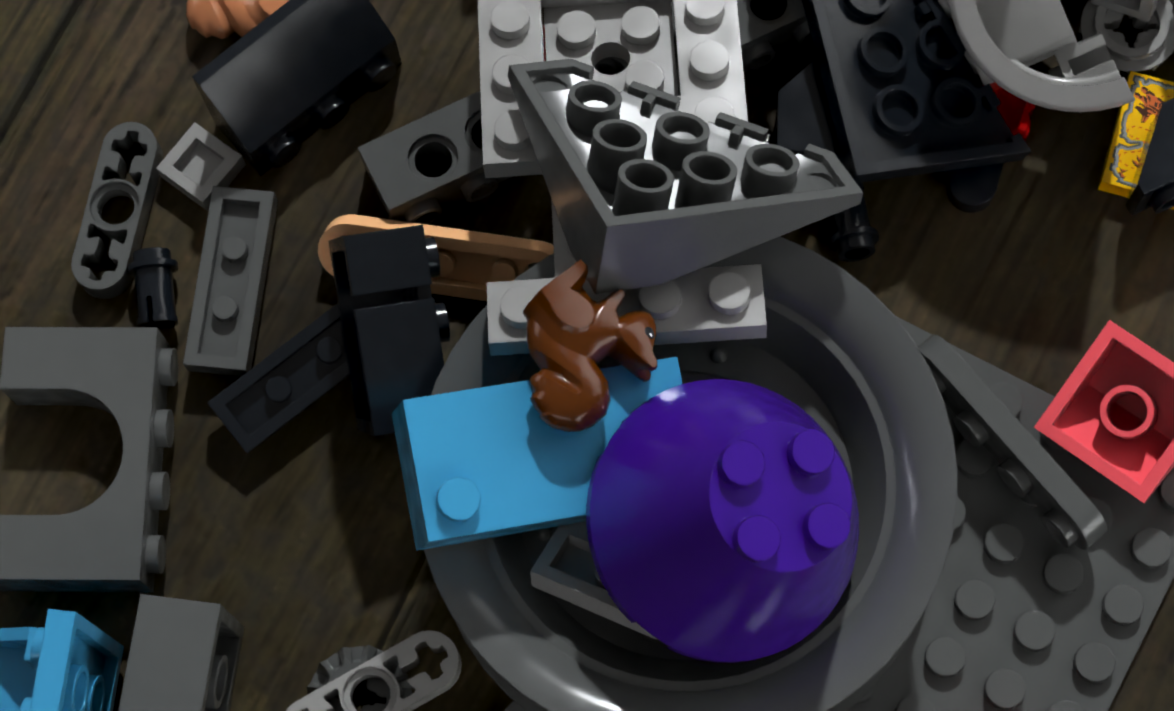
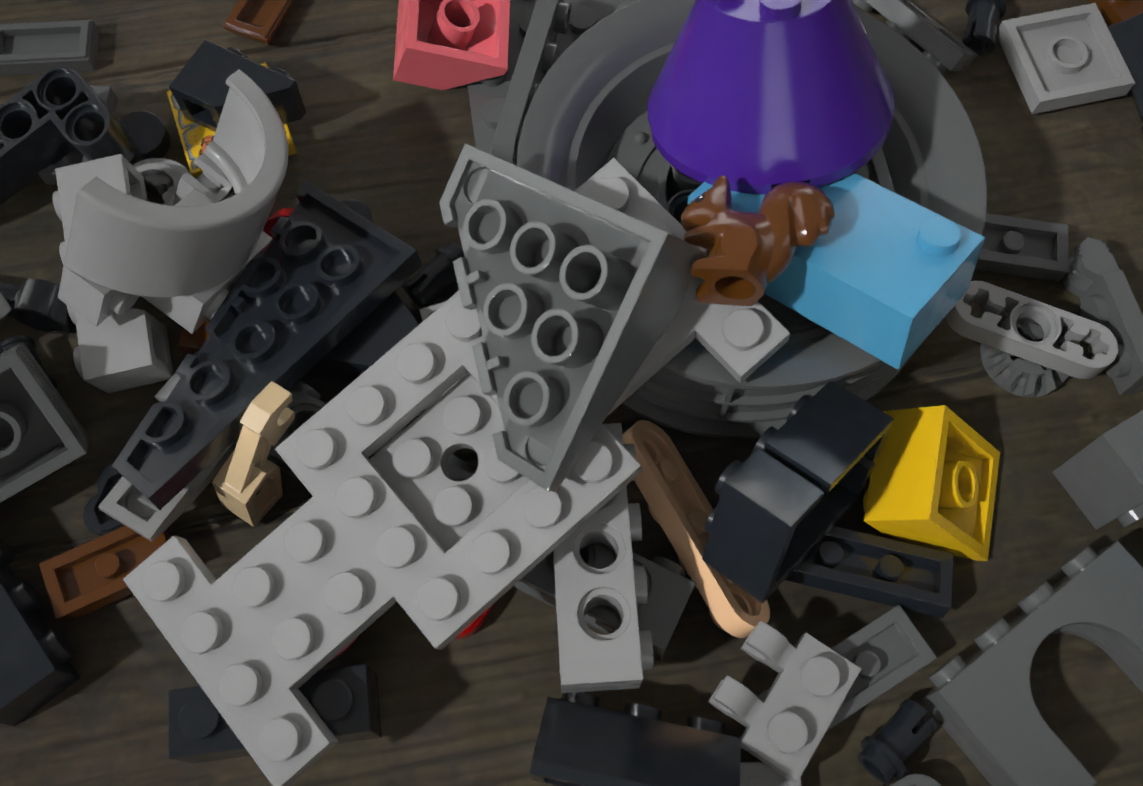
camera: 135 degrees left, 5 degrees down
none -> light grey brick [553,423,654,693]
none -> light grey plate [708,621,861,782]
none -> yellow slope [863,405,1000,561]

